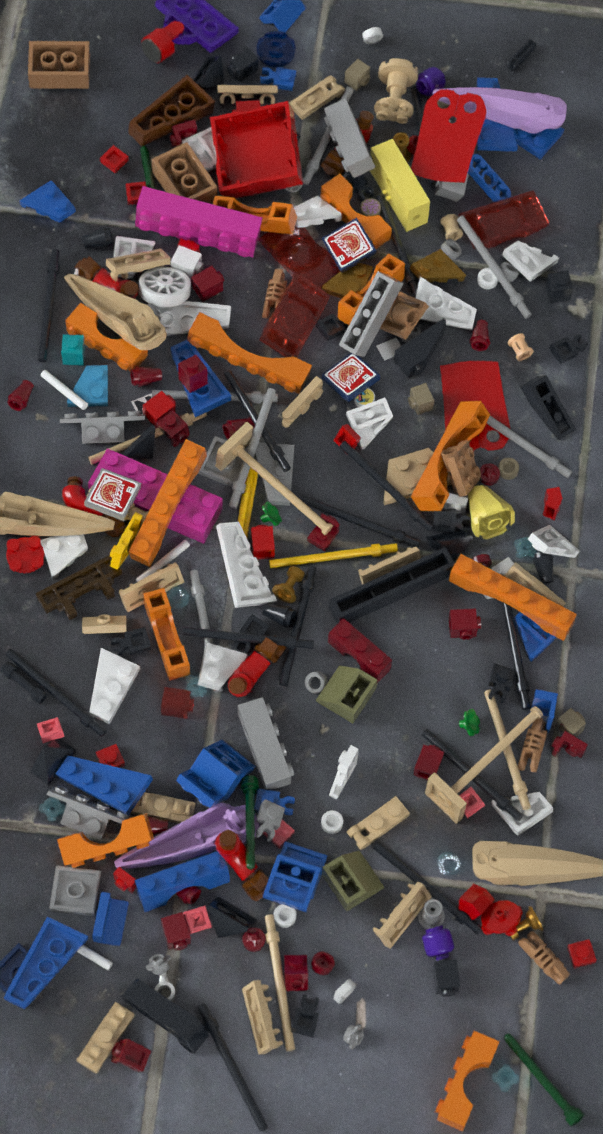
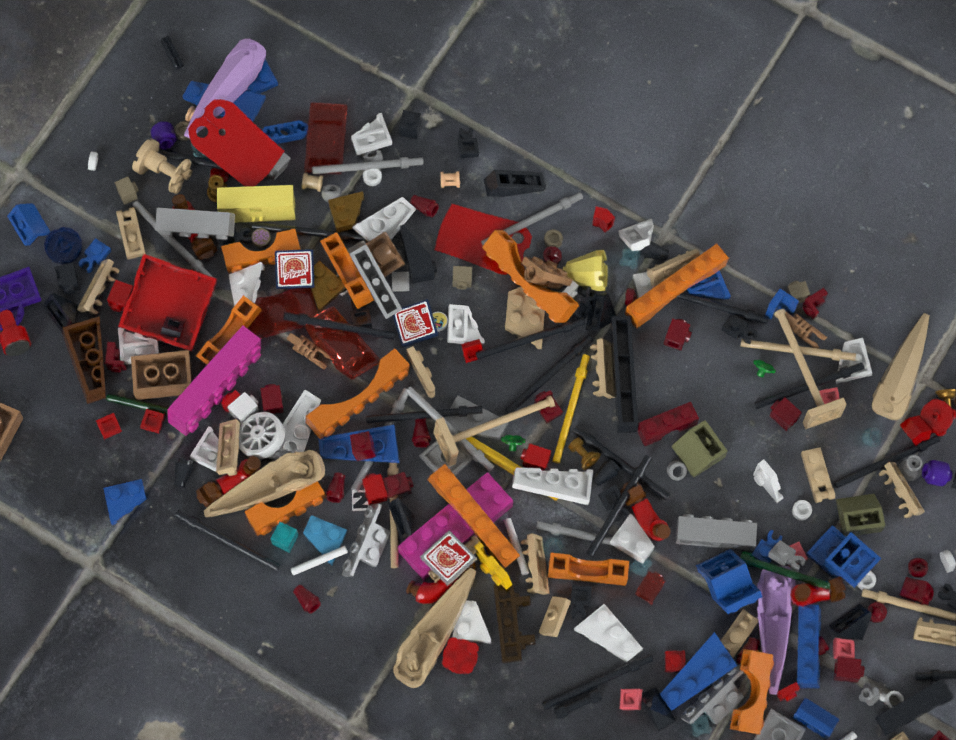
camera: 65 degrees left, 5 degrees up
none -> black plate [161,316,185,338]
none -> black bar [283,312,395,340]

